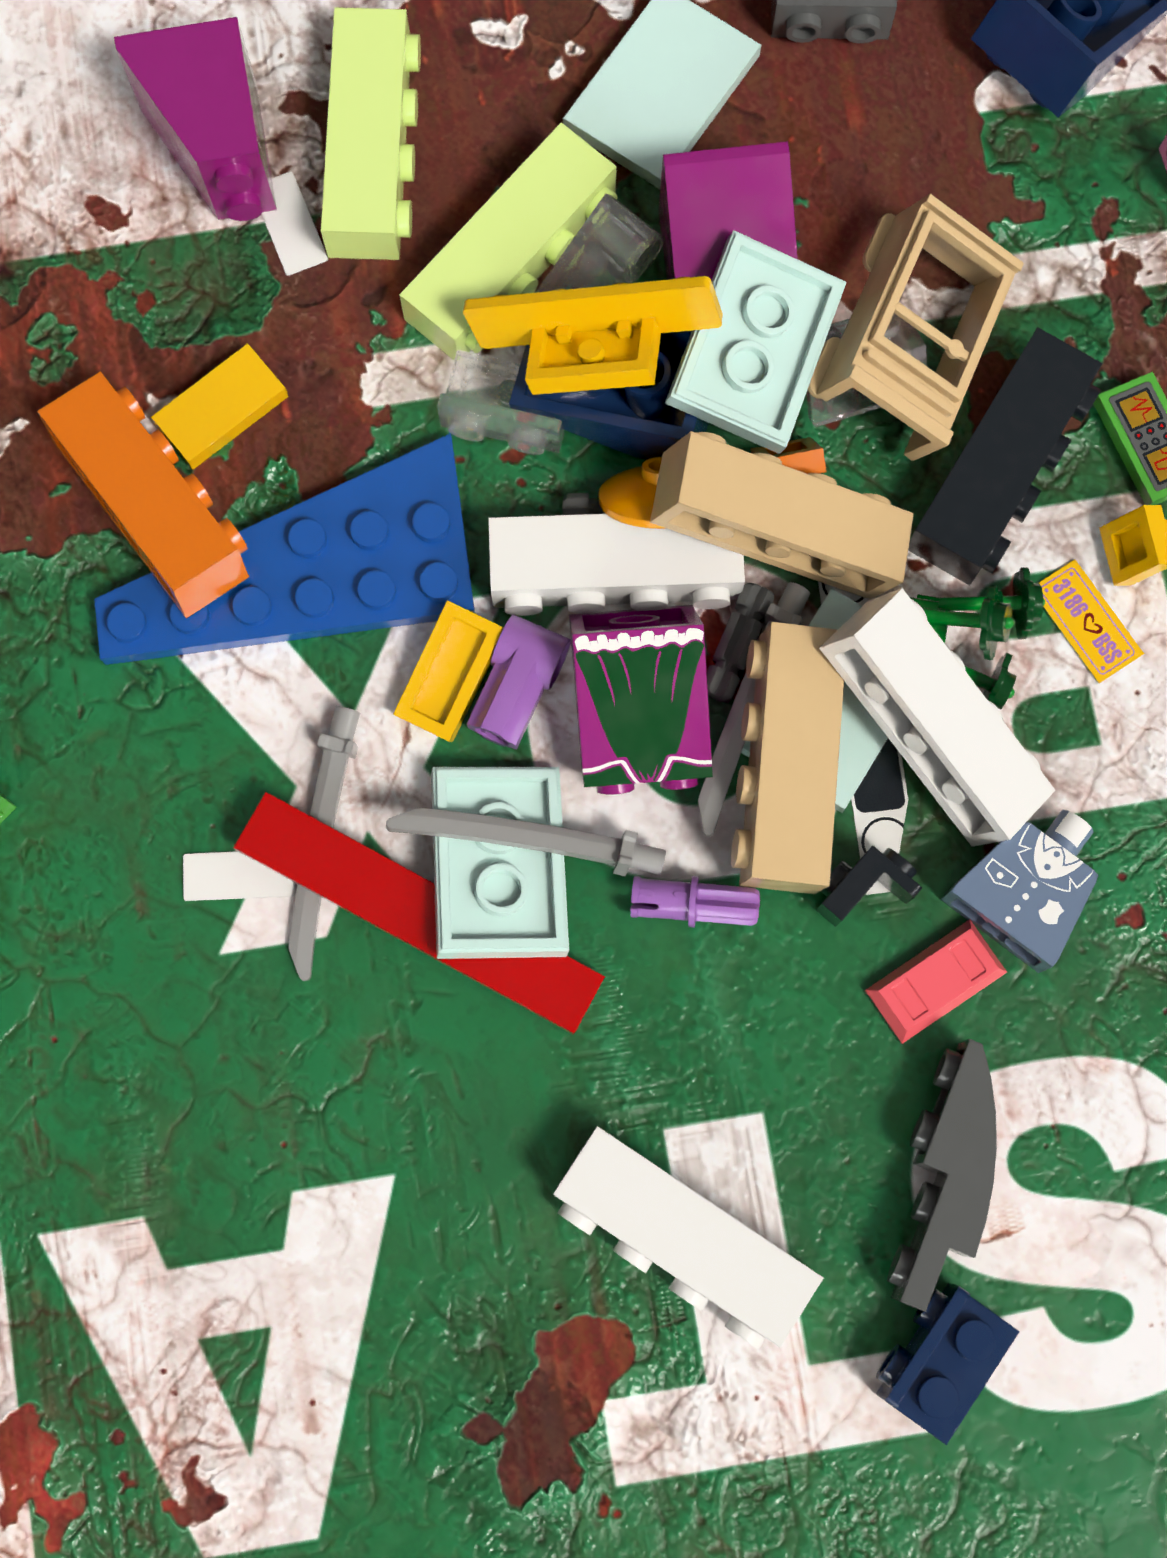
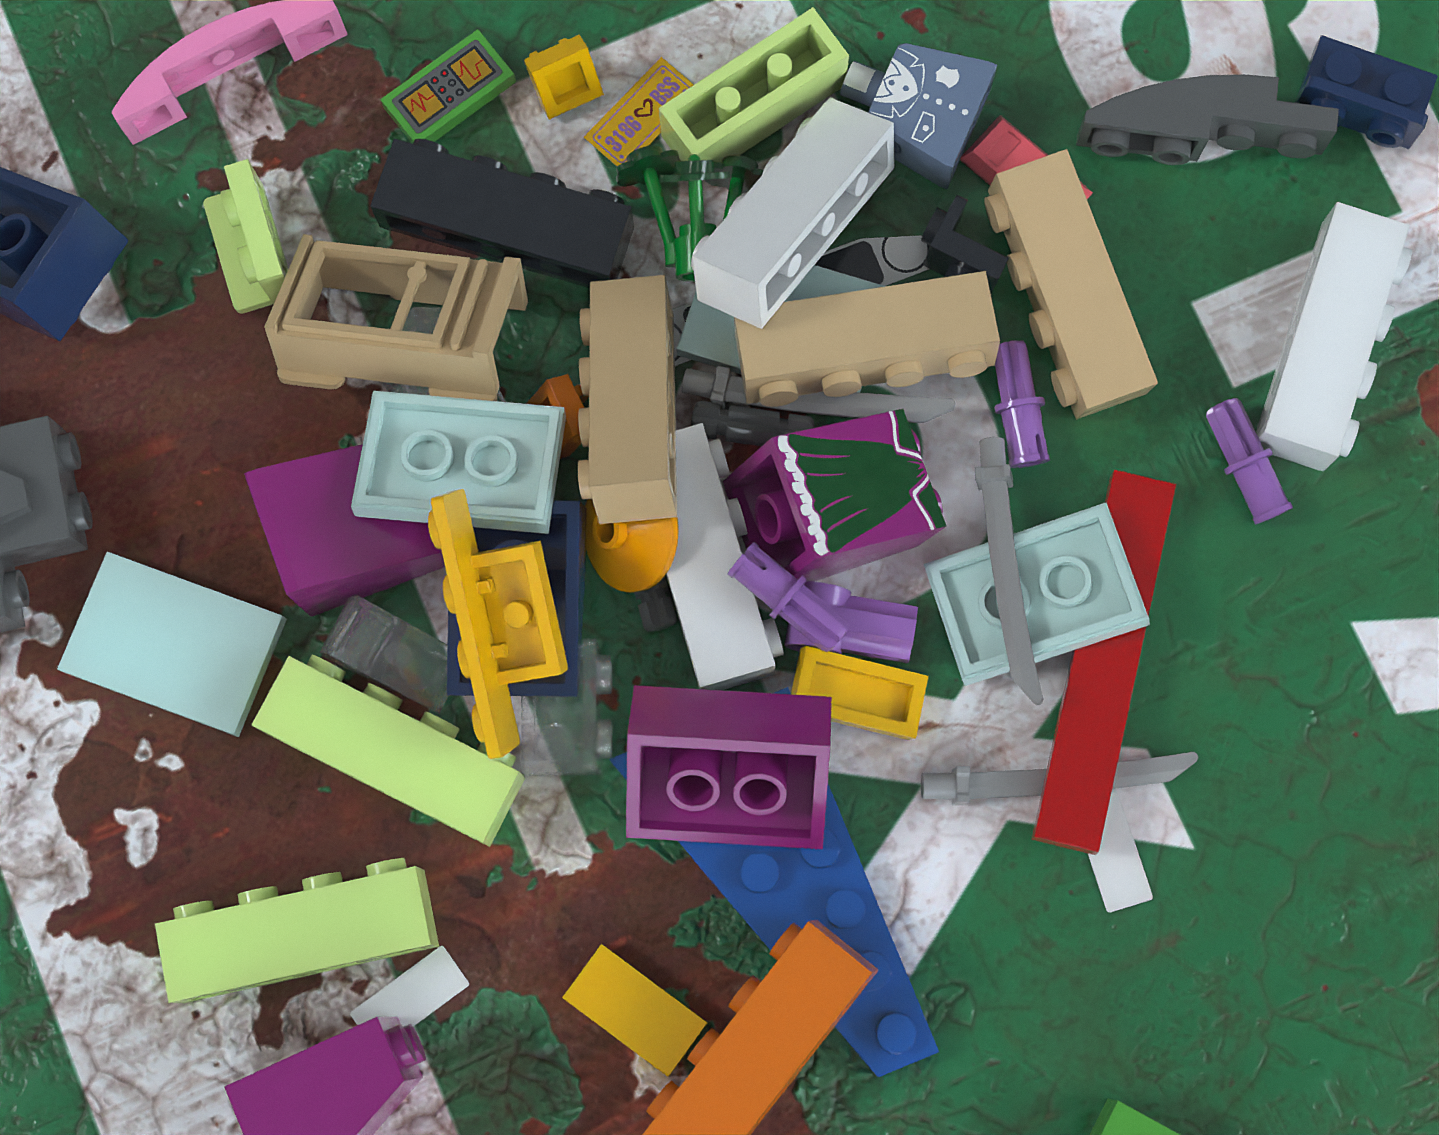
camera: 100 degrees left, 0 degrees up
none -> yellowish green bracket [203,159,288,314]
none -> magenta slope [626,685,832,849]
none -> yellowish green brick [658,8,849,163]
none -> medium lavender axle [727,542,849,652]
none -> tan brick [984,149,1158,420]
none -> medium lavender axle [1206,398,1293,525]

